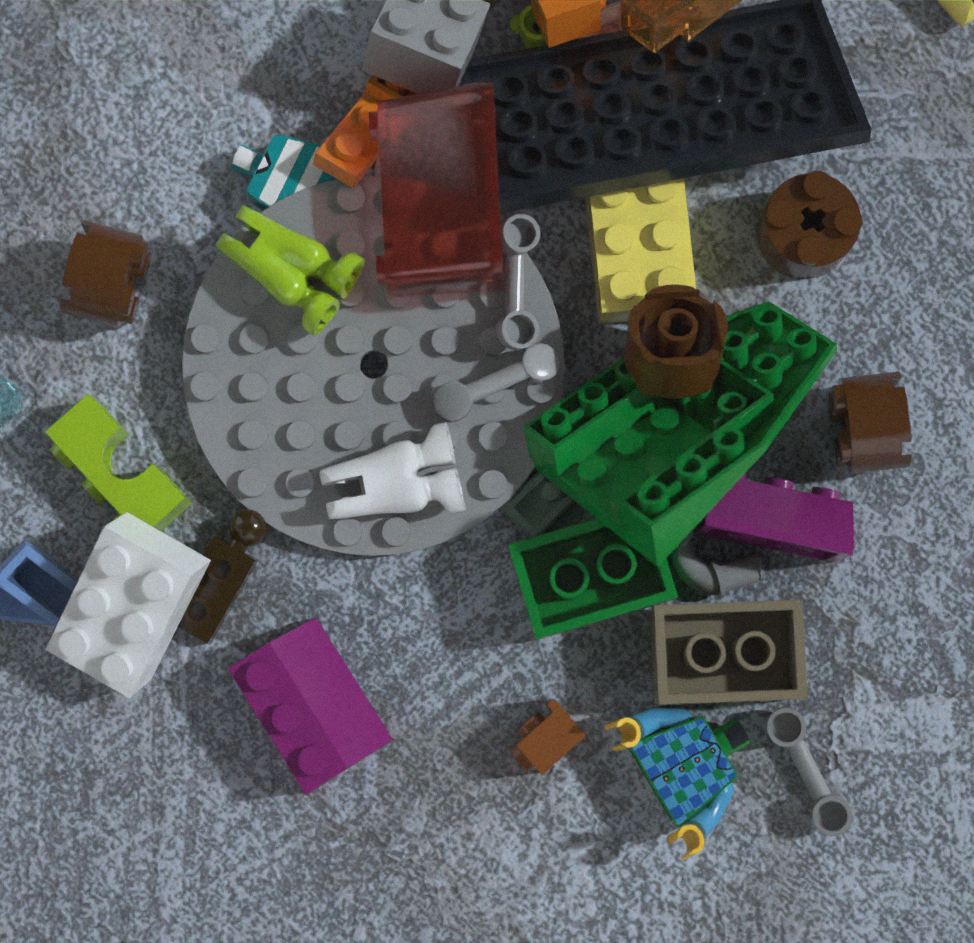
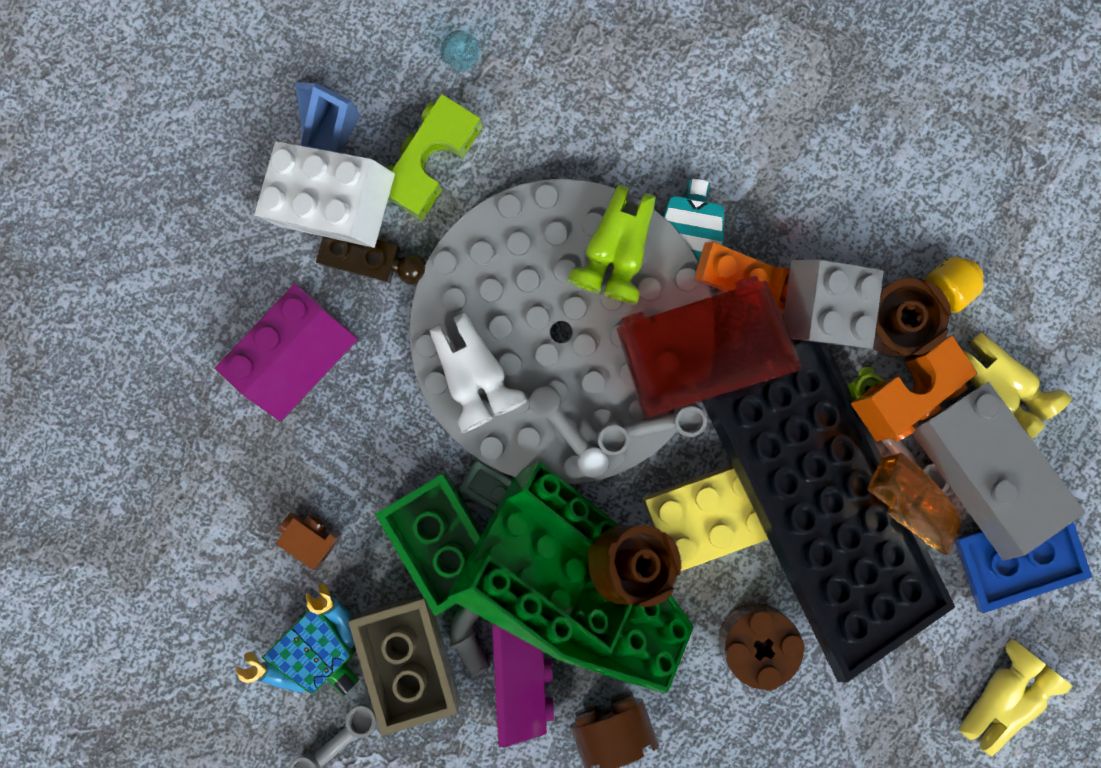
camera: 75 degrees right, 5 degrees up
reddish brown brick [60,220,151,328] -> none

